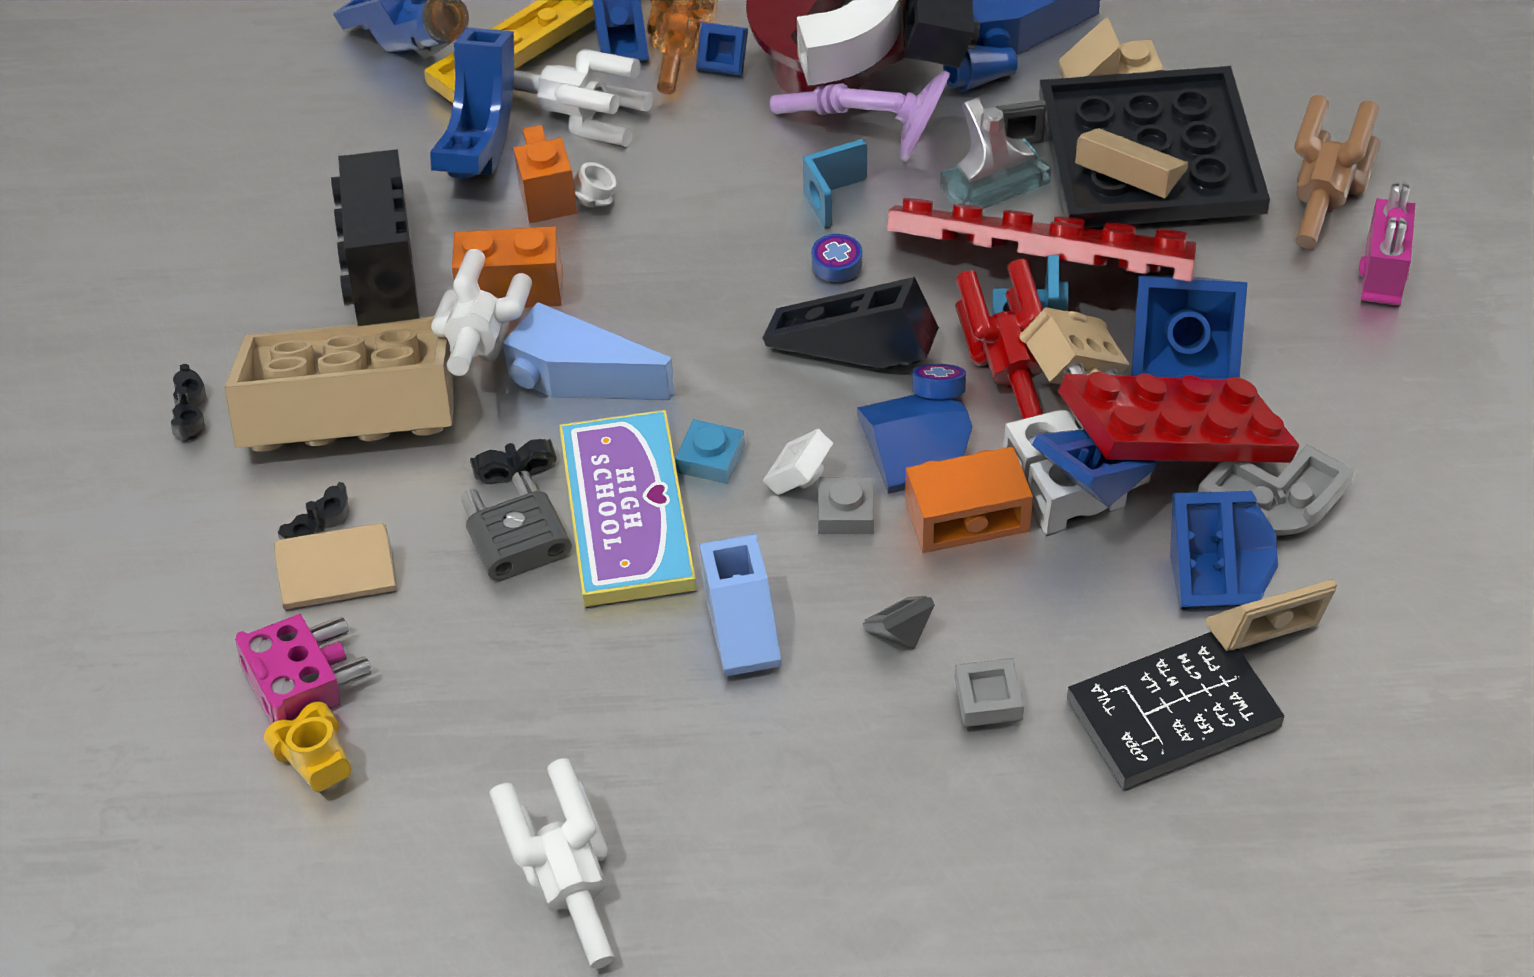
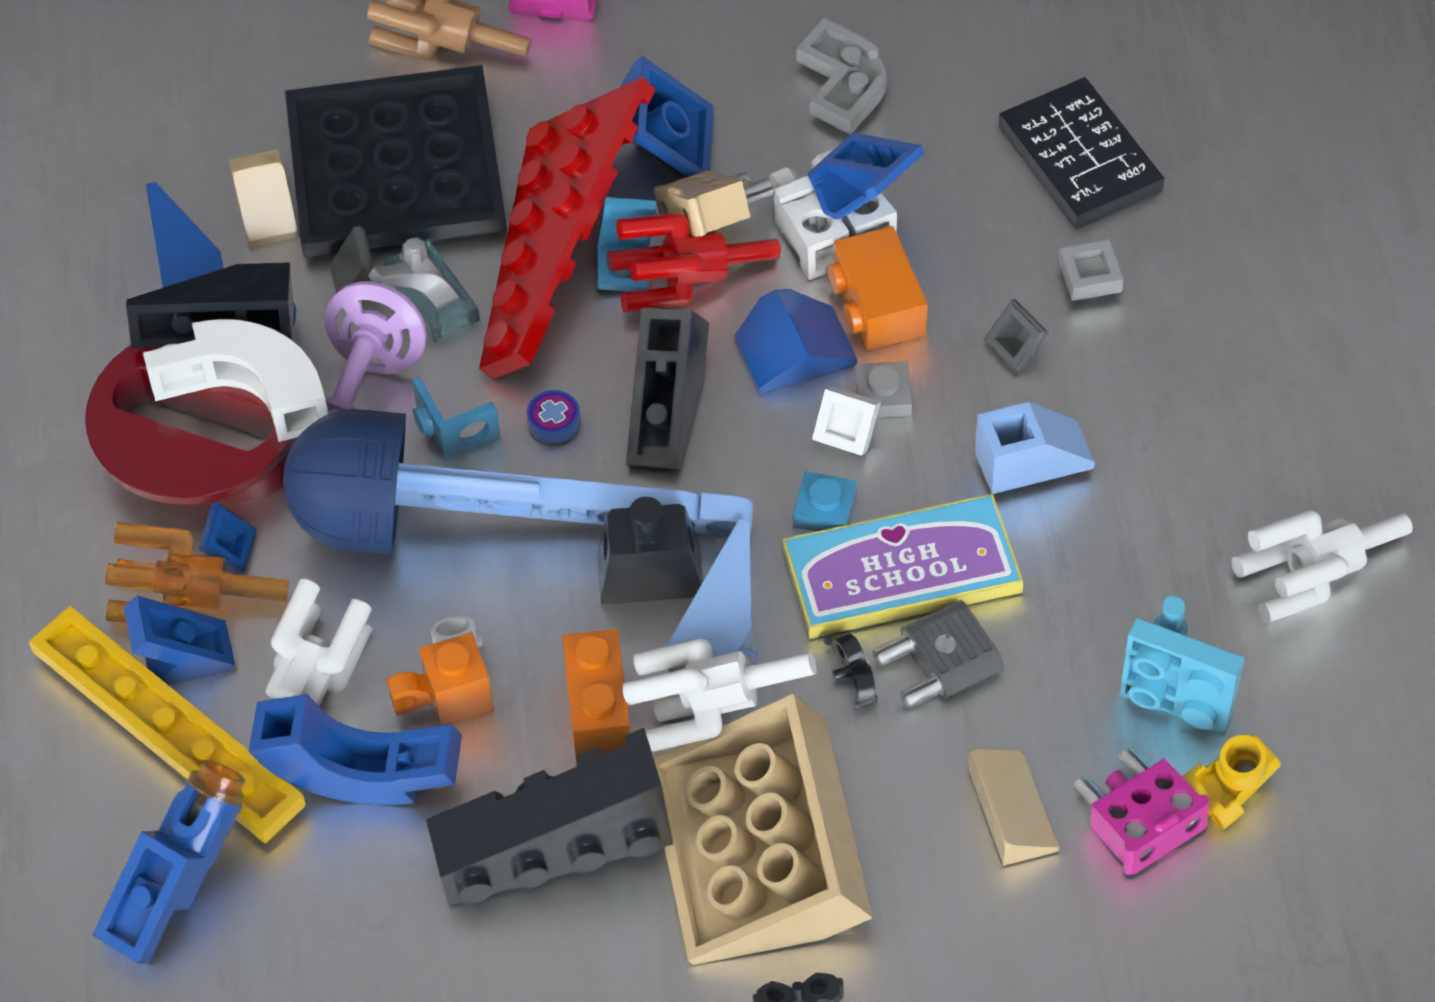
camera: 95 degrees left, 5 degrees up
black piece [278,482,349,540] -> none
blue tile [912,364,966,400] -> none
red plate [1058,372,1300,463] -> none
tan slope [1075,128,1188,198] -> none
blue slope [1170,491,1278,608] -> none
tan slope [1205,579,1337,651] -> none
none -> piece [283,409,754,555]
none -> black torso [597,497,703,605]
none -> medium azure plate [1120,596,1245,734]

